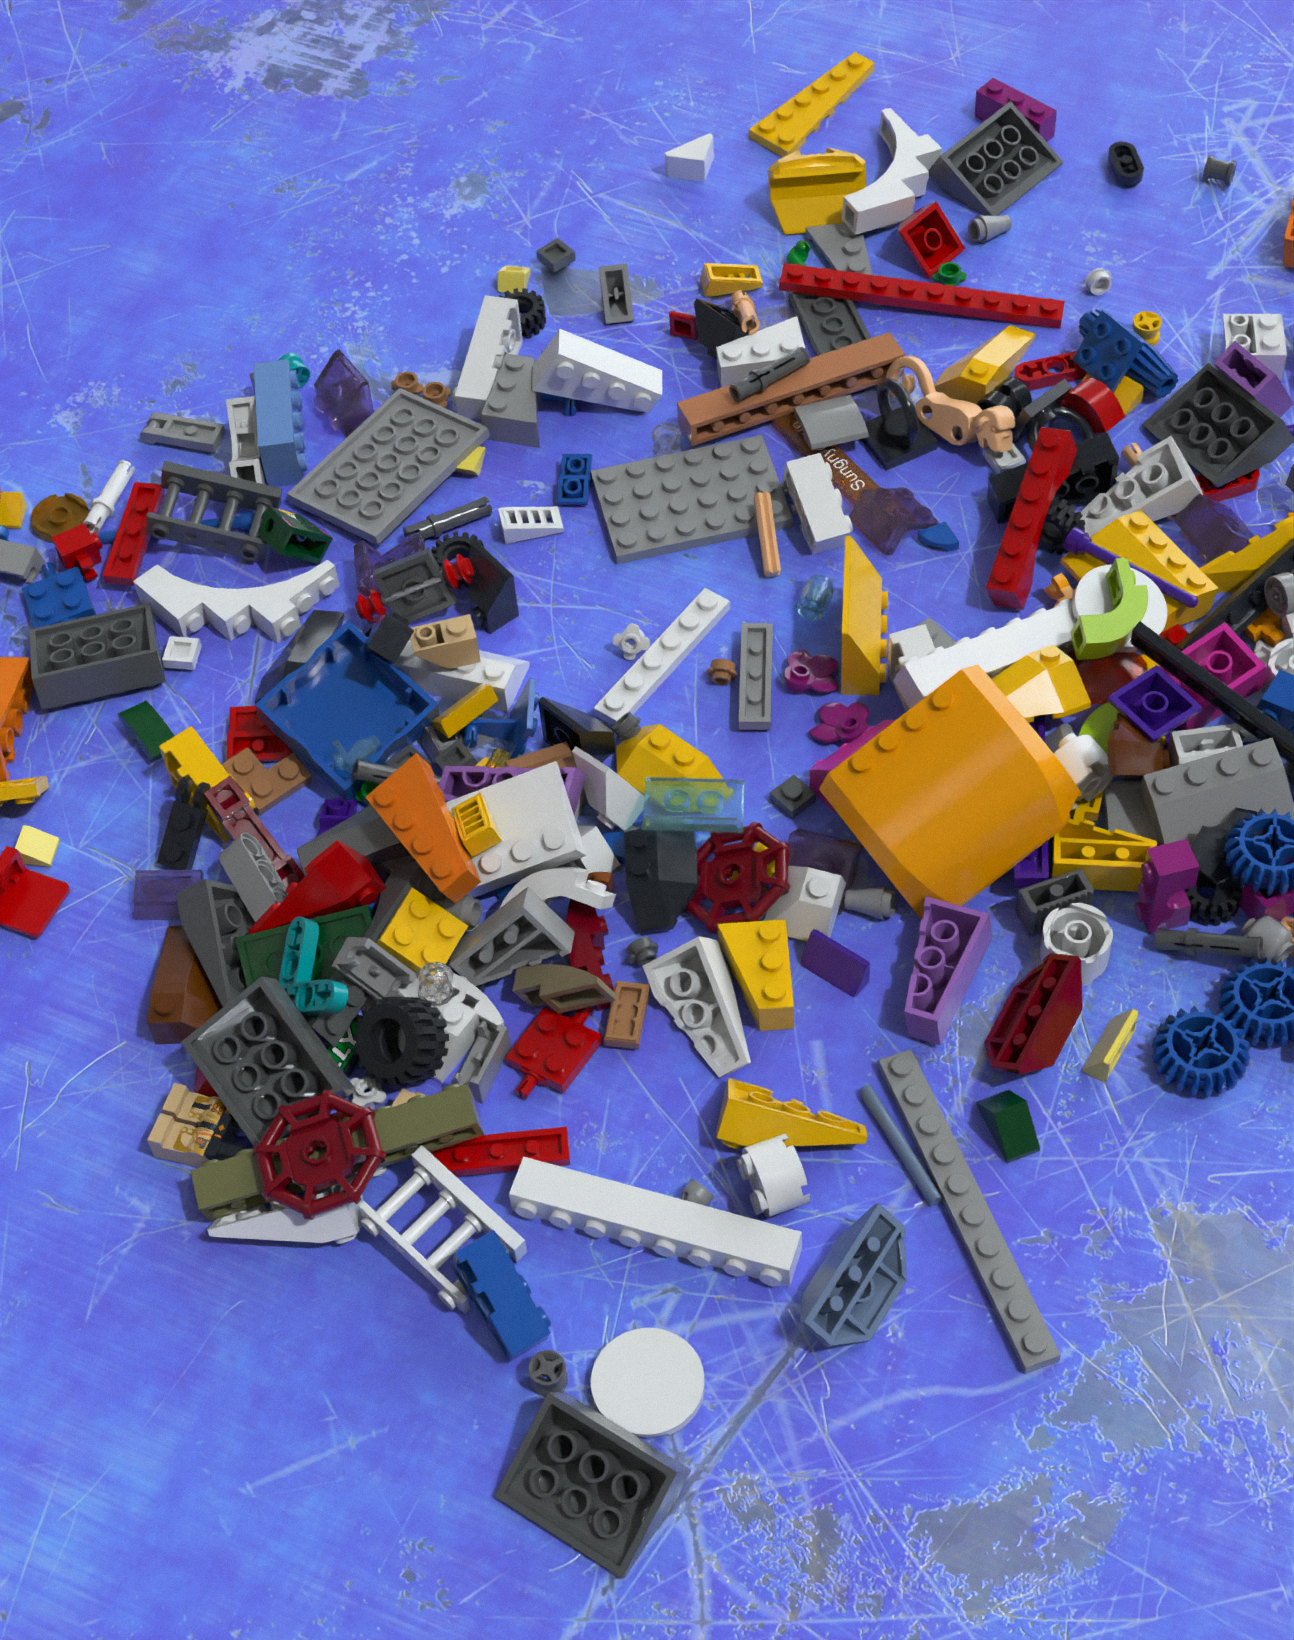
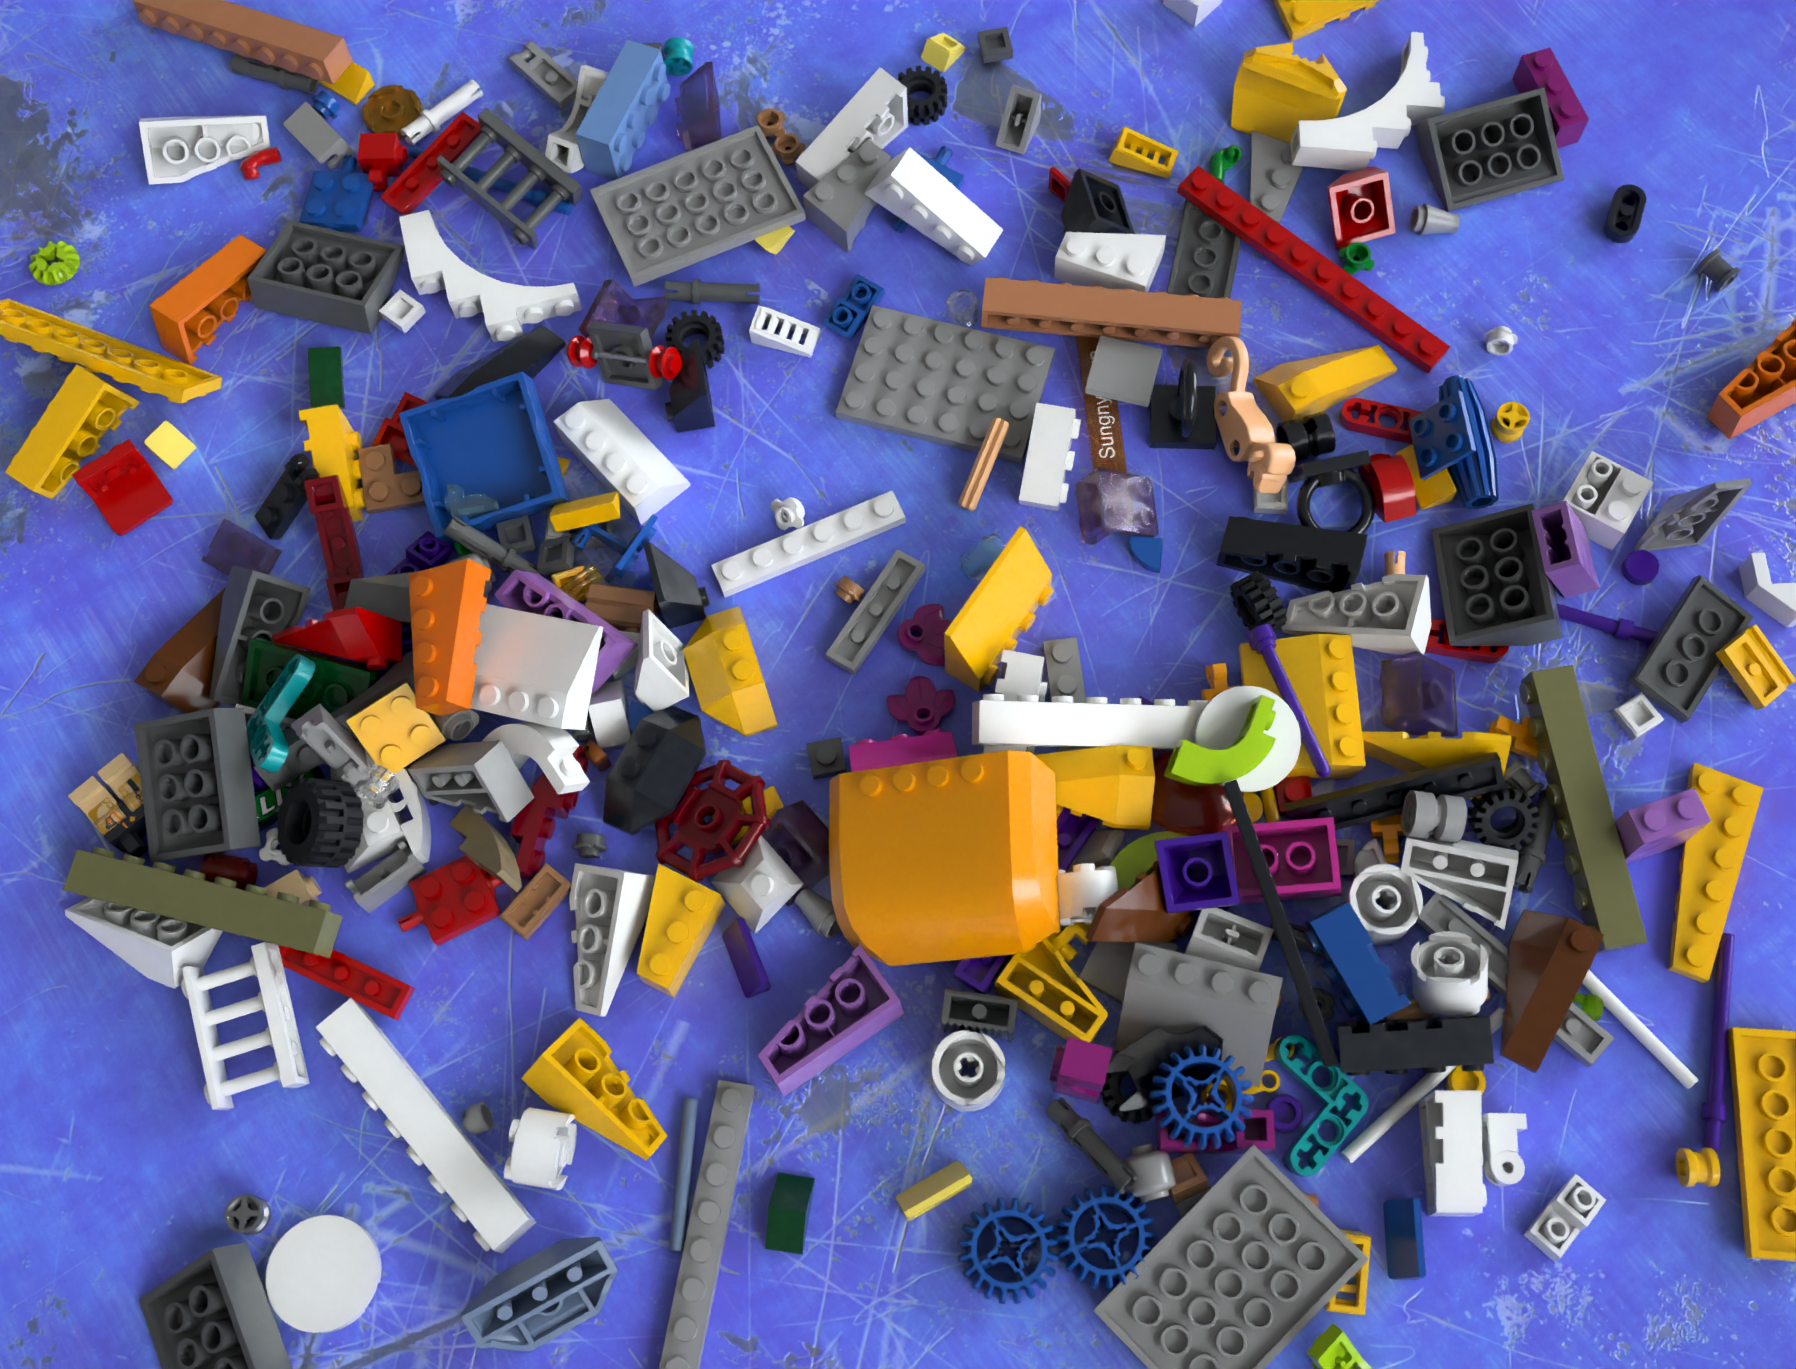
camera: 30 degrees right, 15 degrees up
light grey beam [219,833,288,922] -> none
dark red plate [252,1090,386,1220] -> none
dark green torso [258,507,333,564] -> none
black arch [362,612,414,665] -> none
tan slope [410,614,481,669] -> none
yellow slope [451,793,502,857] -> none
blue wedge [451,1229,551,1363] -> none
dark grey plate [612,712,641,741] -> none
clear light blue tile [642,777,745,833] -> none
dark grey pin [729,347,810,402] -> none
light nougat pin [731,290,760,334] -> none
dark red wedge [984,953,1082,1074] -> none
red arch [986,427,1077,610] -> none

